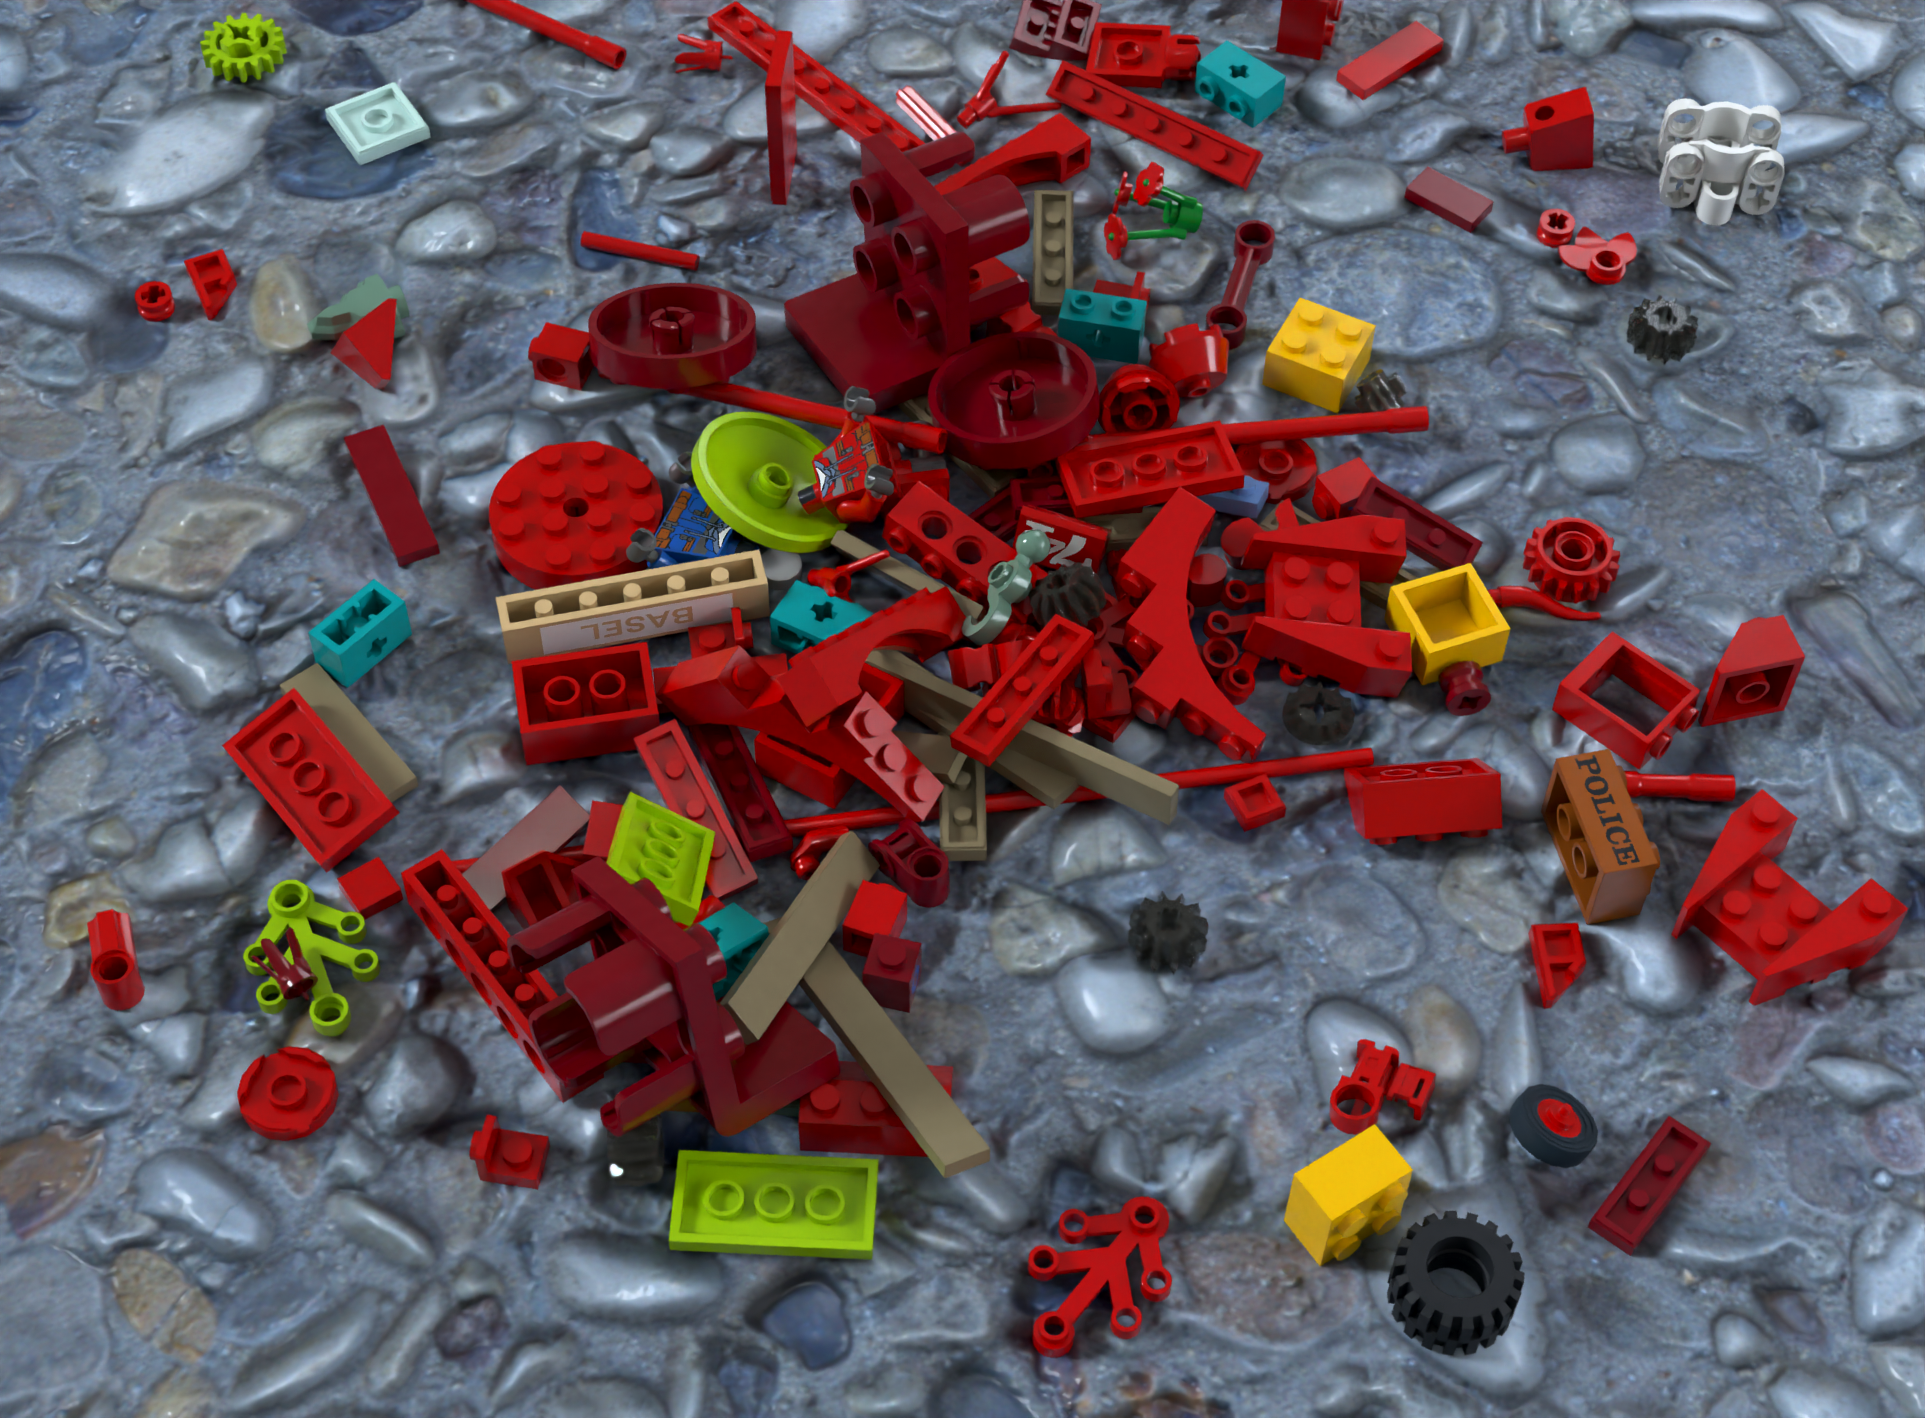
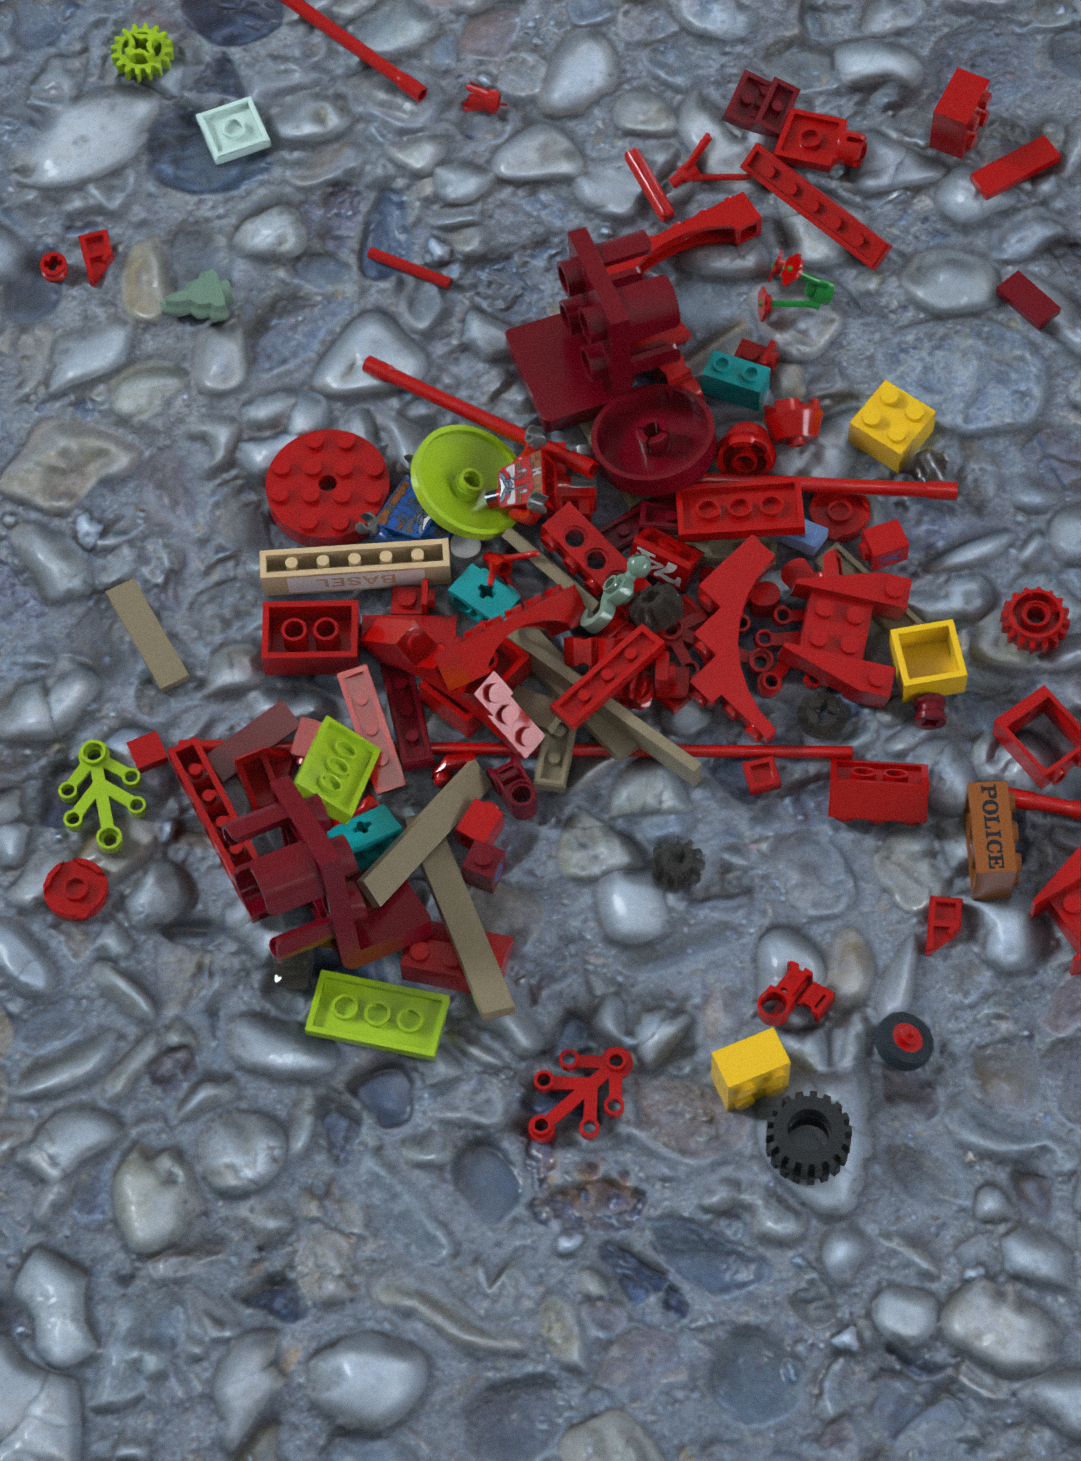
camera: 15 degrees right, 10 degrees up
red plate [222,688,400,873] -> none
dark red piece [251,927,318,1000] -> none
teal brick [308,579,412,688] -> none
red slope [330,298,397,390] -> none
dark red tile [343,424,440,567] -> none
red bracket [469,1115,550,1190] -> none
red brick [528,322,594,391] -> none
dark red piece [588,283,757,394] -> none
red tile [708,1,926,152] -> none
red tile [765,30,797,205] -> none
dark tan tile [1032,190,1074,315] -> none
teal brick [1194,40,1286,128] -> none
dark red piece [1205,220,1275,350] -> none
dark red tile [1349,477,1483,571] -> none
red animal [1487,586,1601,621] -> none
dark red tile [1588,1116,1712,1256] -> none

